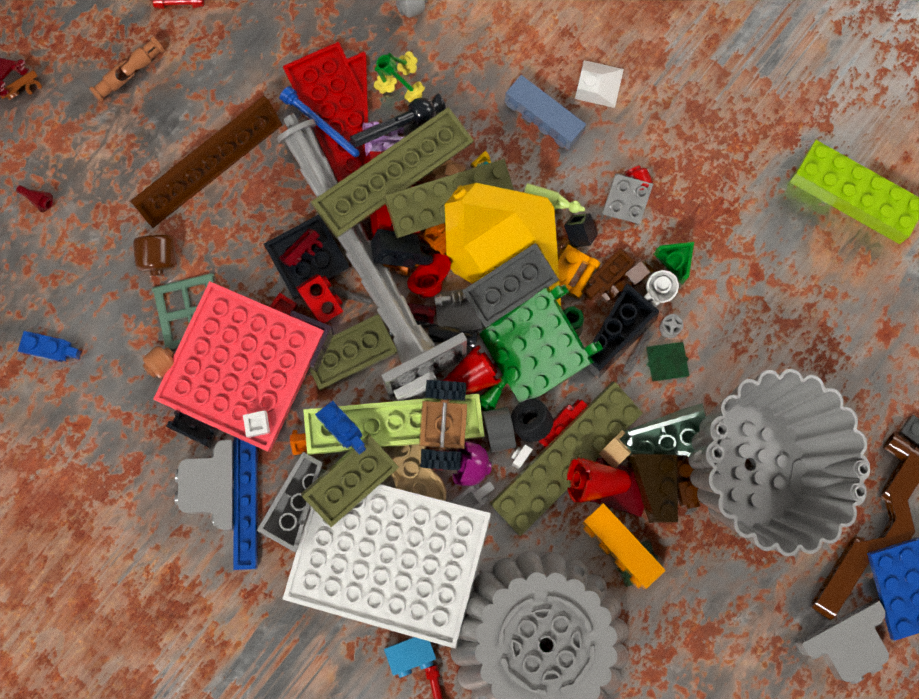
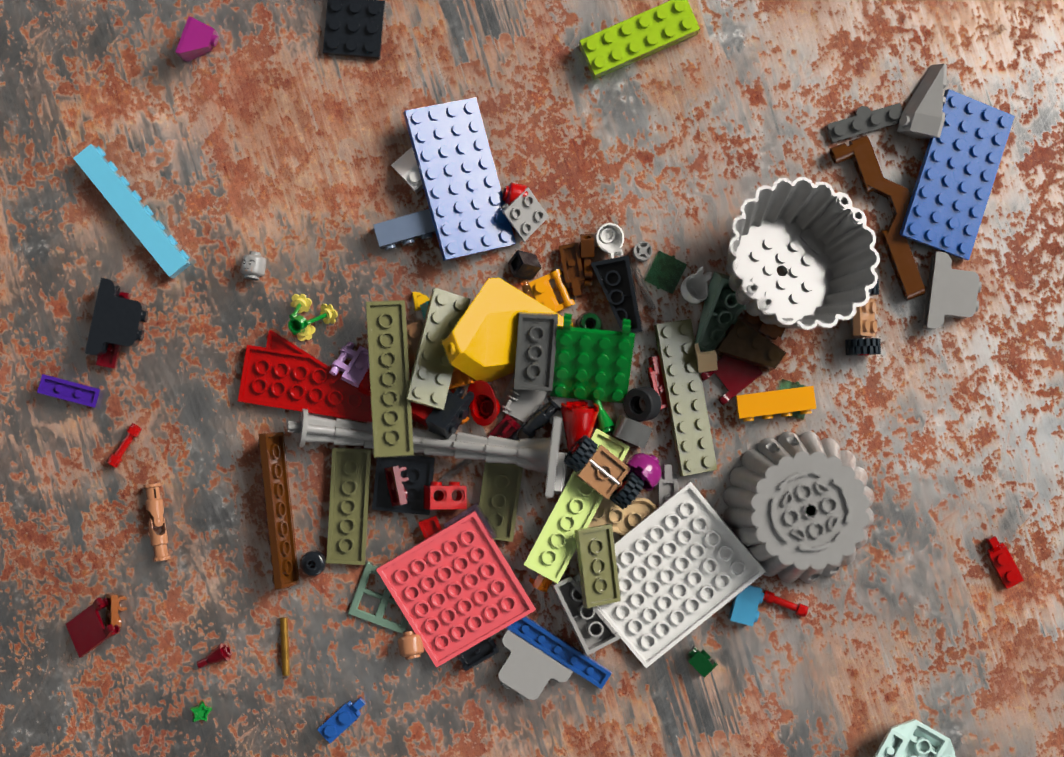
camera: 55 degrees left, 10 degrees up
reddish brown head [133,235,176,276] -> none
white plate [243,411,270,438] -> none
blue piece [279,86,360,157] -> none
blue hinge [315,401,366,455] -> none
black piece [350,93,446,148] -> none
white plate [511,444,533,470] -> none
yellowish green wheel [524,183,585,213] -> none
red cone [567,458,631,503] -> none
green slope [654,242,695,285] -> none
none -> pearl gold bar [280,617,290,676]
none -> black head [300,550,327,576]
none -> olive plate [326,448,372,565]
none -> plate [403,97,516,261]
none -> white piece [681,267,712,304]
none -> dark green brick [686,646,718,678]
none -> plate [845,279,881,356]

